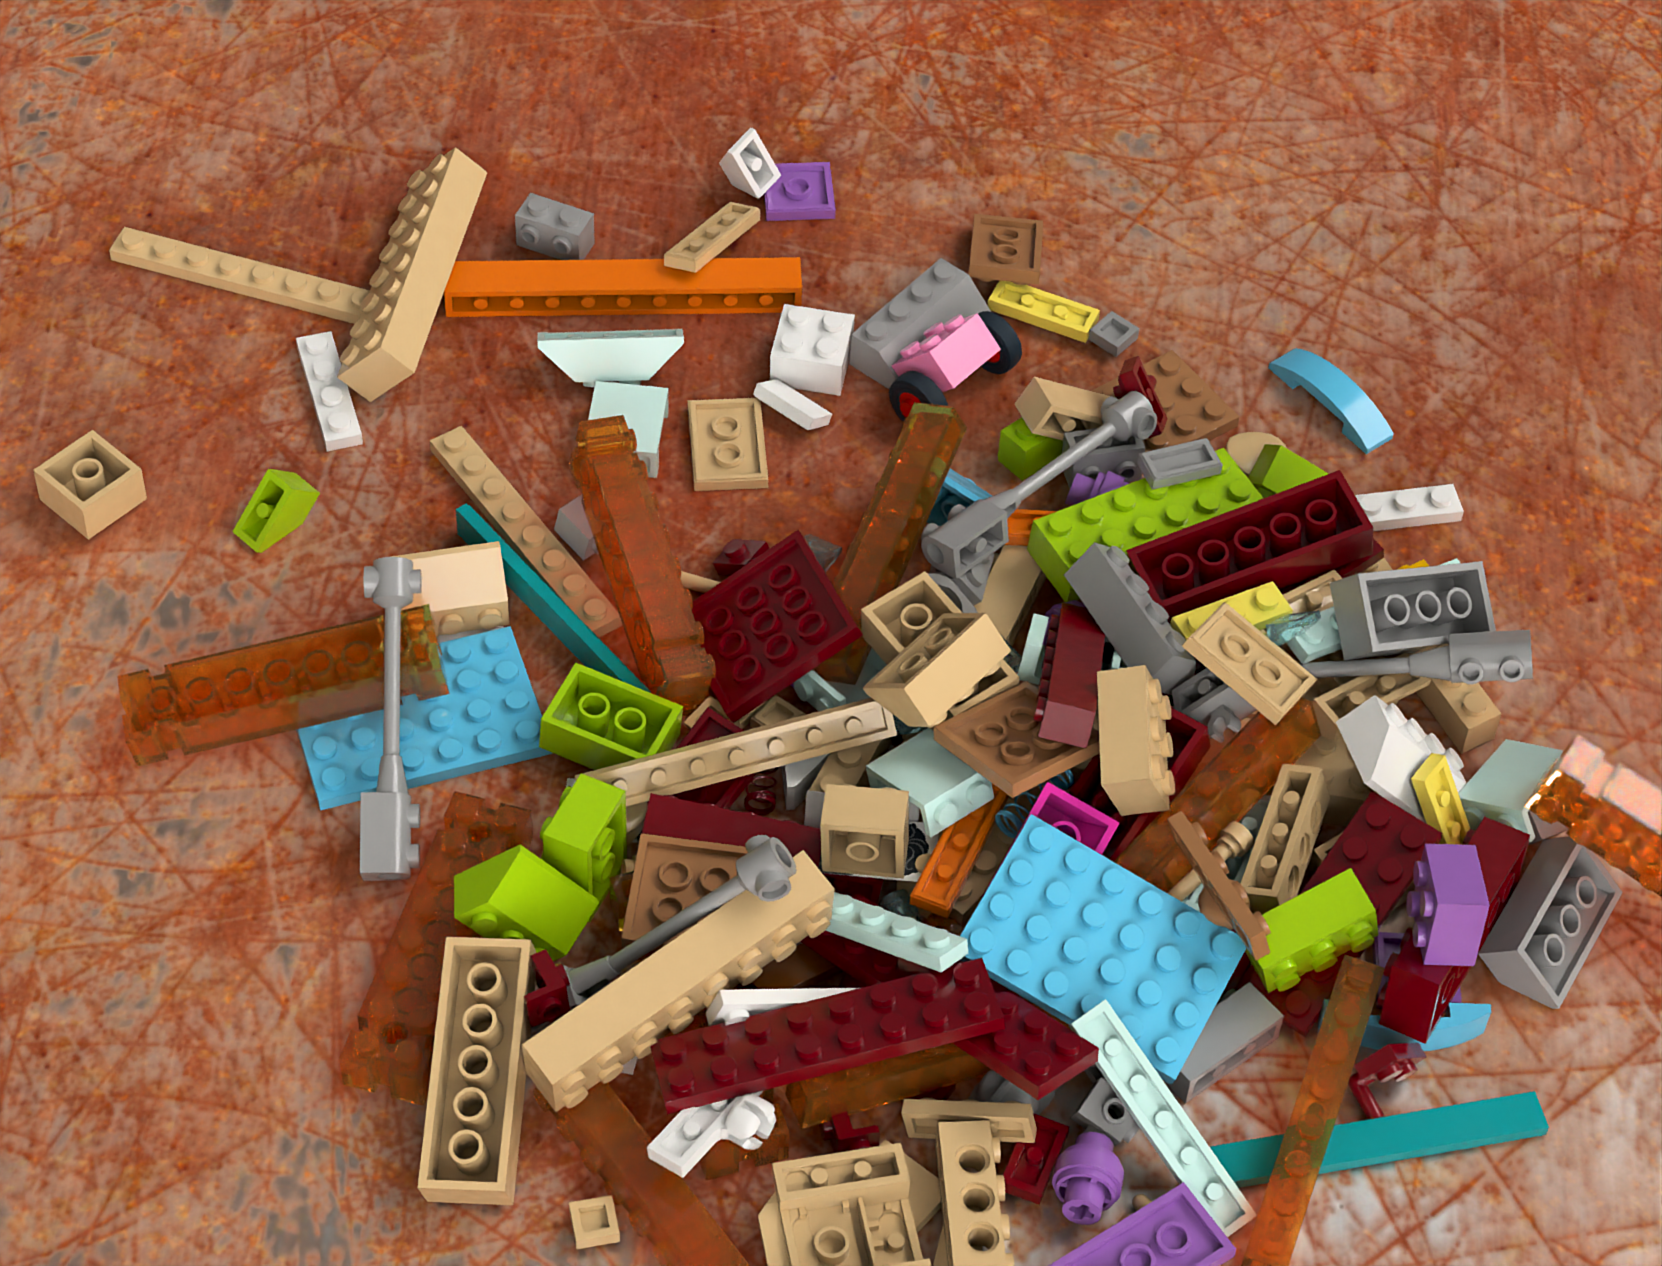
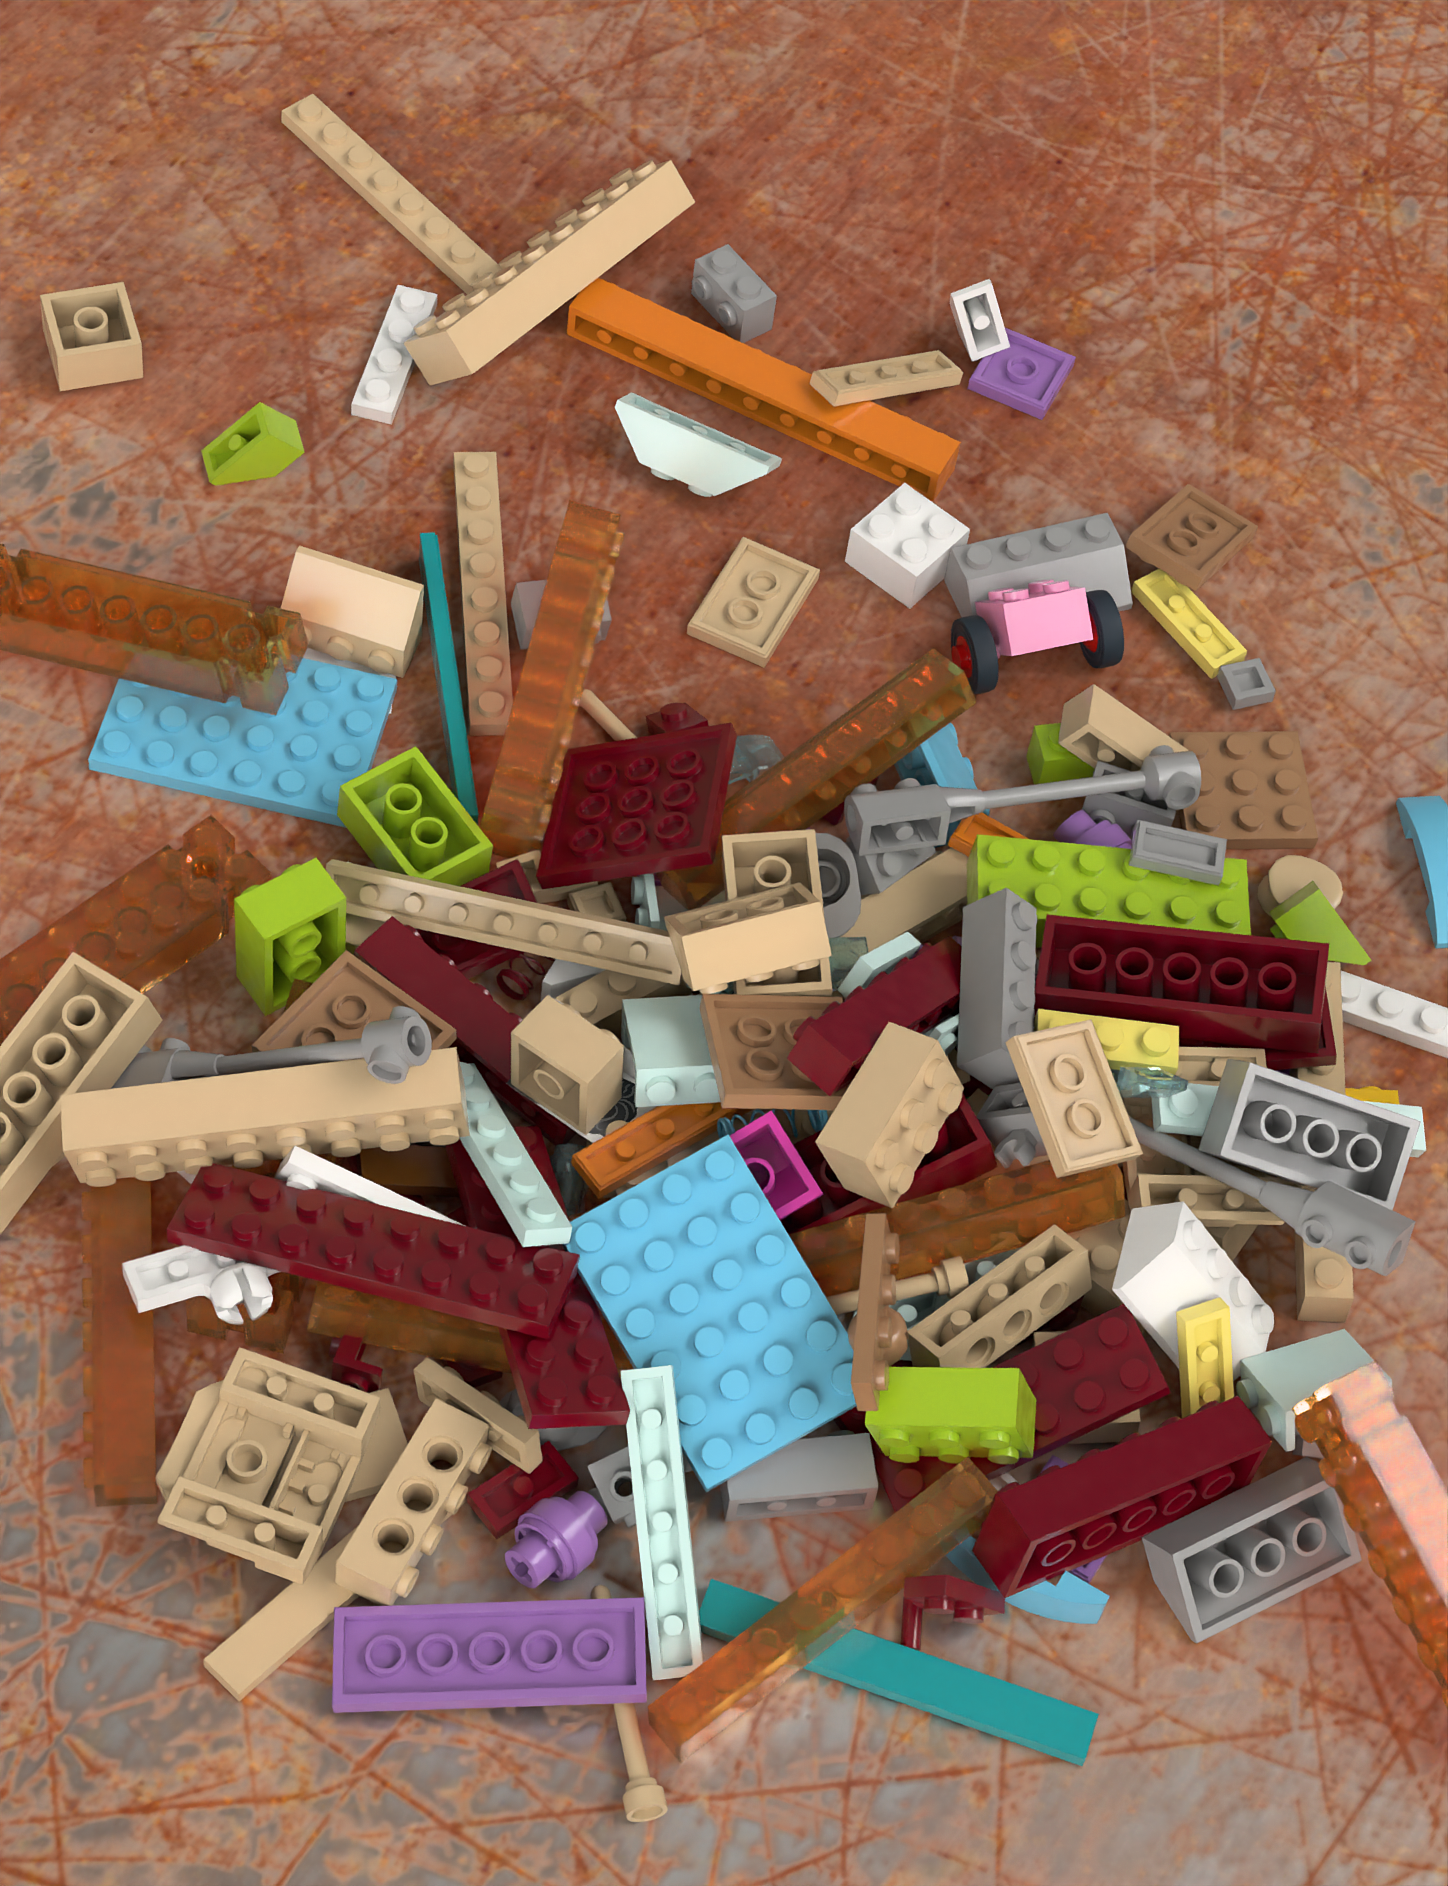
camera: 25 degrees right, 5 degrees up
light grey bar [360,557,422,881] -> none
lime slope [454,844,598,961] -> none
dark red bracket [523,949,571,1027] -> none
tan plate [569,1195,620,1249] -> none
light aqua panel [583,381,669,478] -> none
white tile [753,379,833,430] -> none
dark red plate [1113,356,1168,438] -> none
medium lavender brick [1407,844,1490,966] -> none

